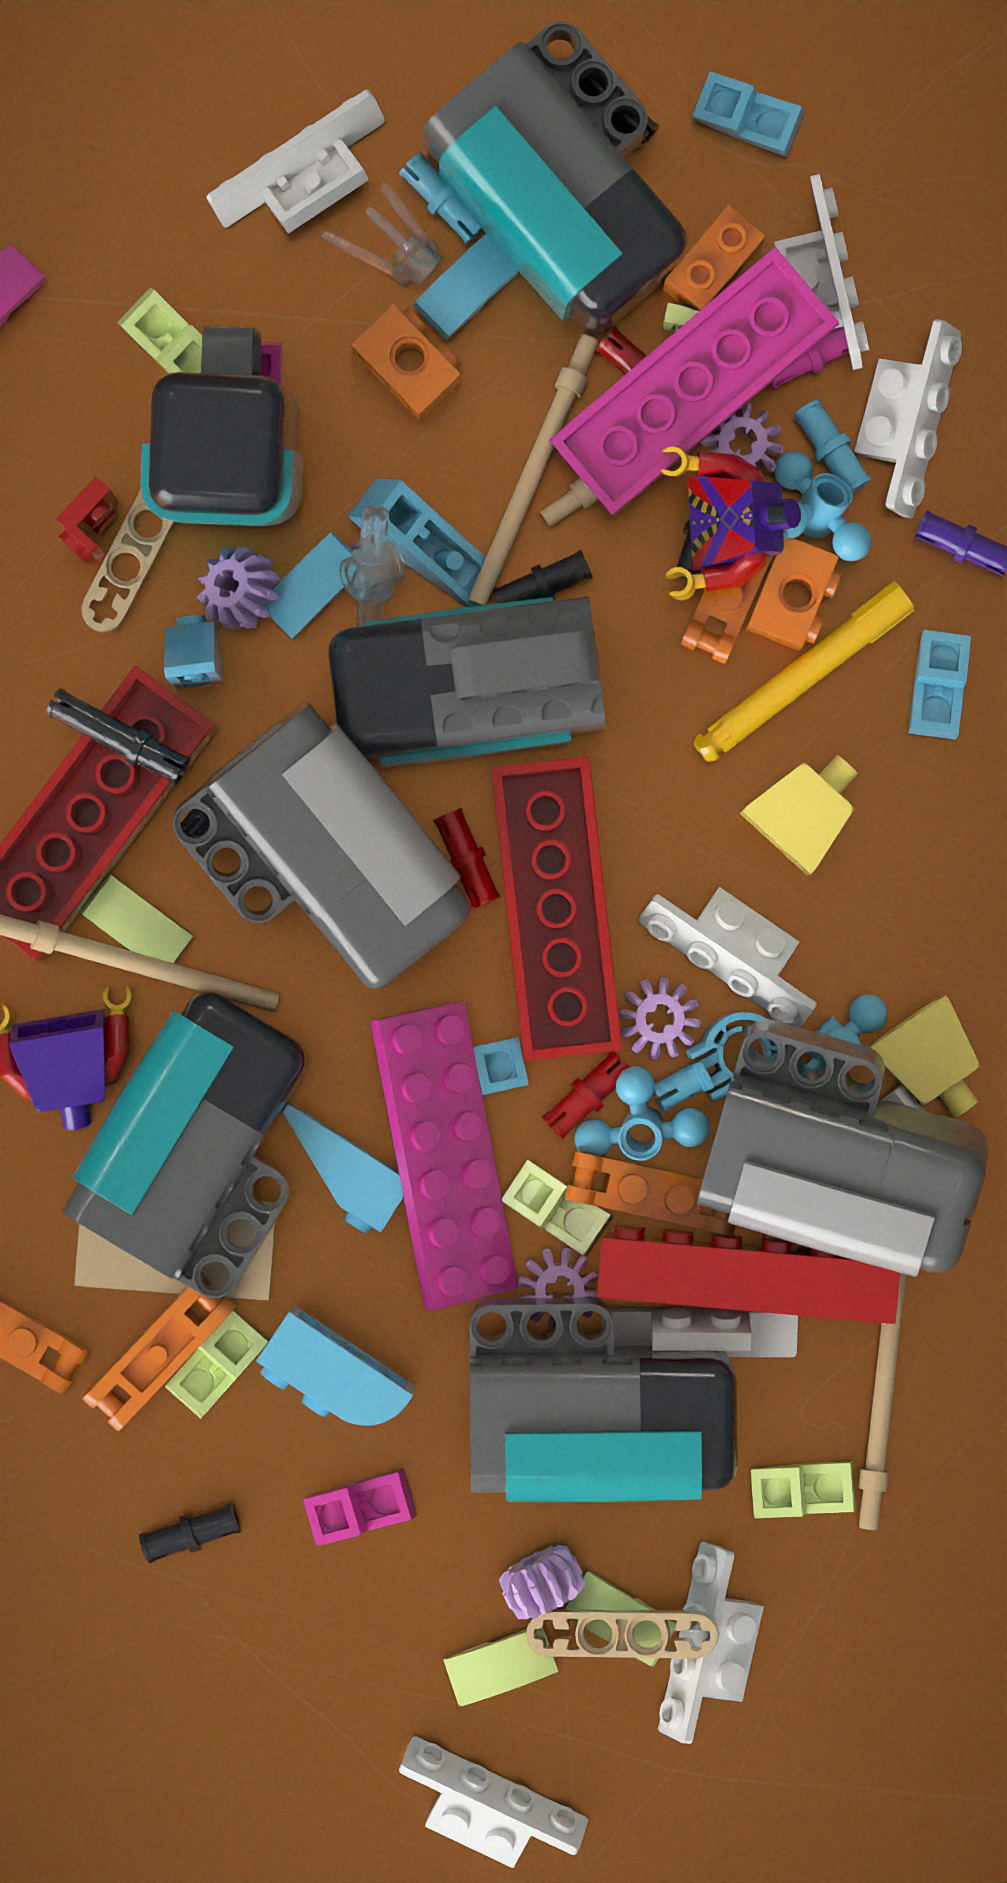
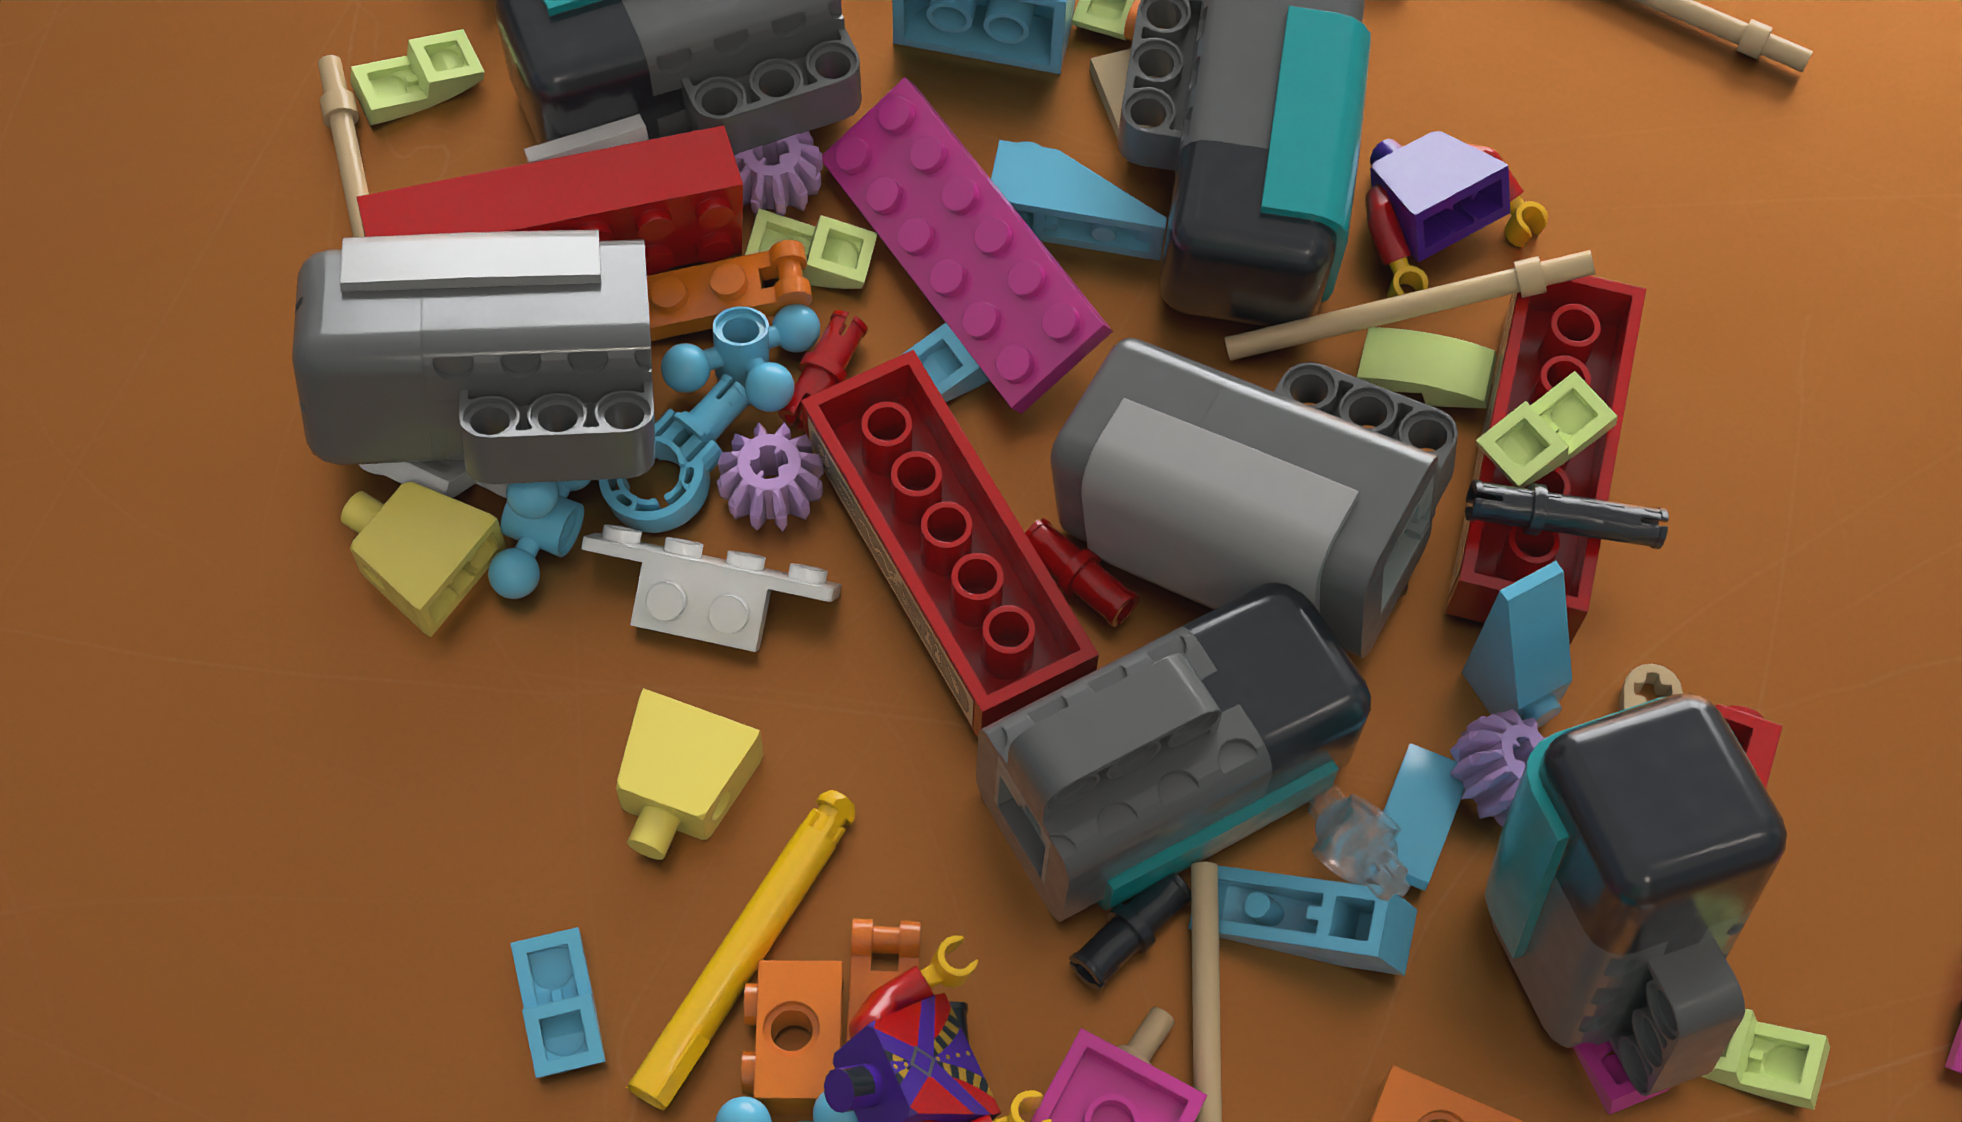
camera: 155 degrees right, 25 degrees down
none -> yellowish green slope [1476,371,1618,488]

